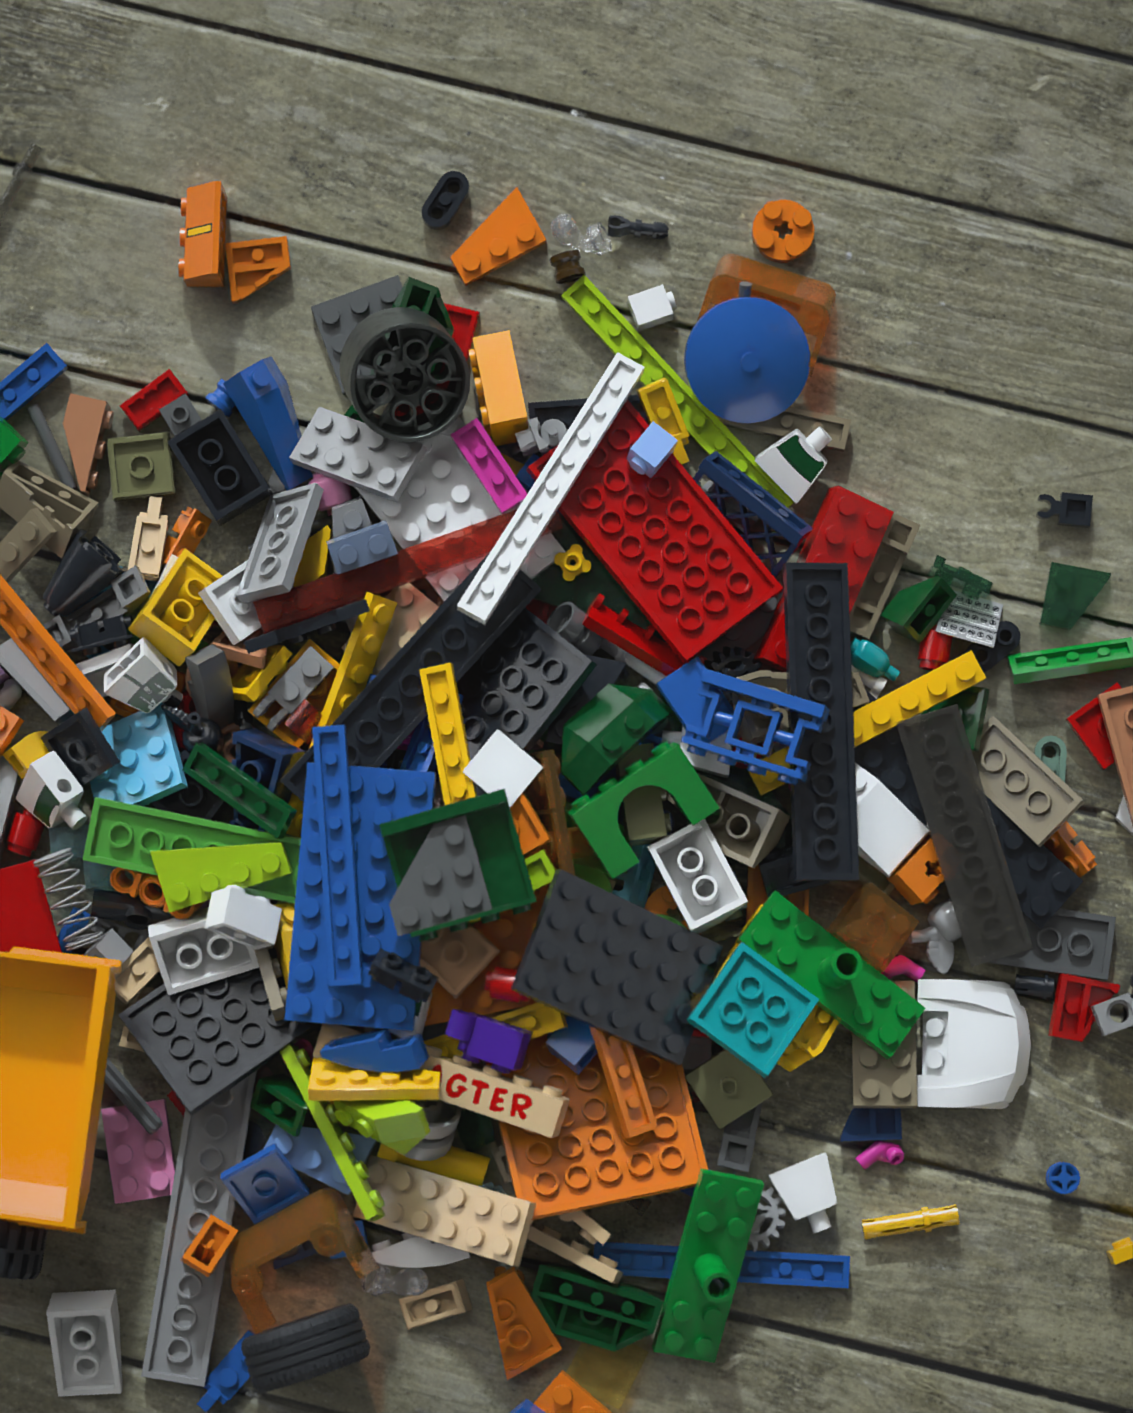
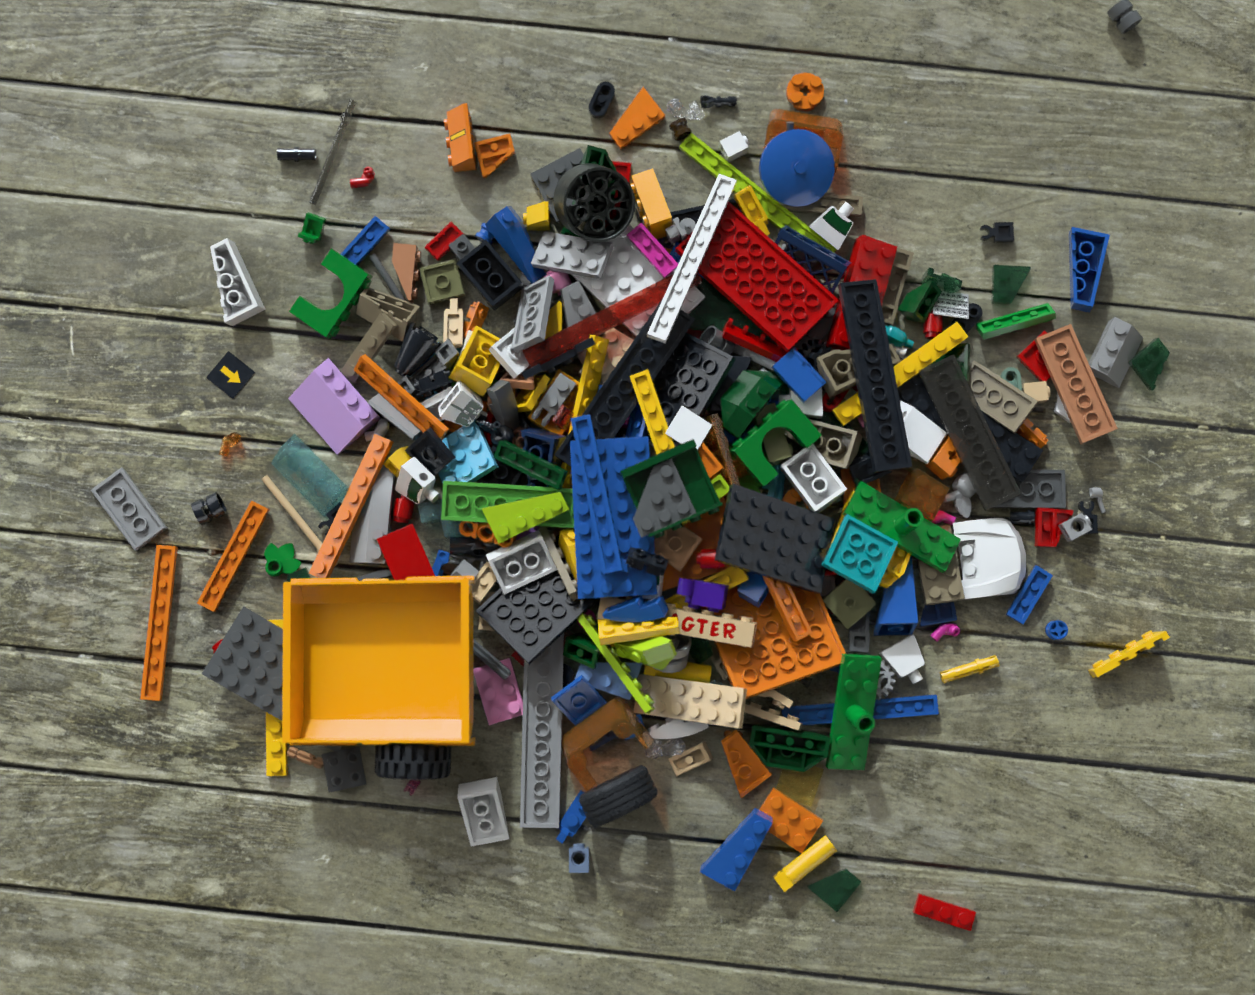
camera: 10 degrees left, 0 degrees up
light grey piece [33,848,104,951] -> none
orange slope [180,1214,238,1277] -> none
white brick [205,885,282,950] -> none
sand blue brick [326,520,398,575] -> none
yellow plate [554,544,591,581] -> none
light blue brick [626,421,678,478] -> none
blue fence [681,668,830,786] -> none
none -> red arm [350,167,375,188]
none -> yellow slope [523,201,550,231]
none -> blue slope [873,556,918,636]
none -> blue plate [1005,565,1053,625]
none -> tan brick [1022,381,1050,403]

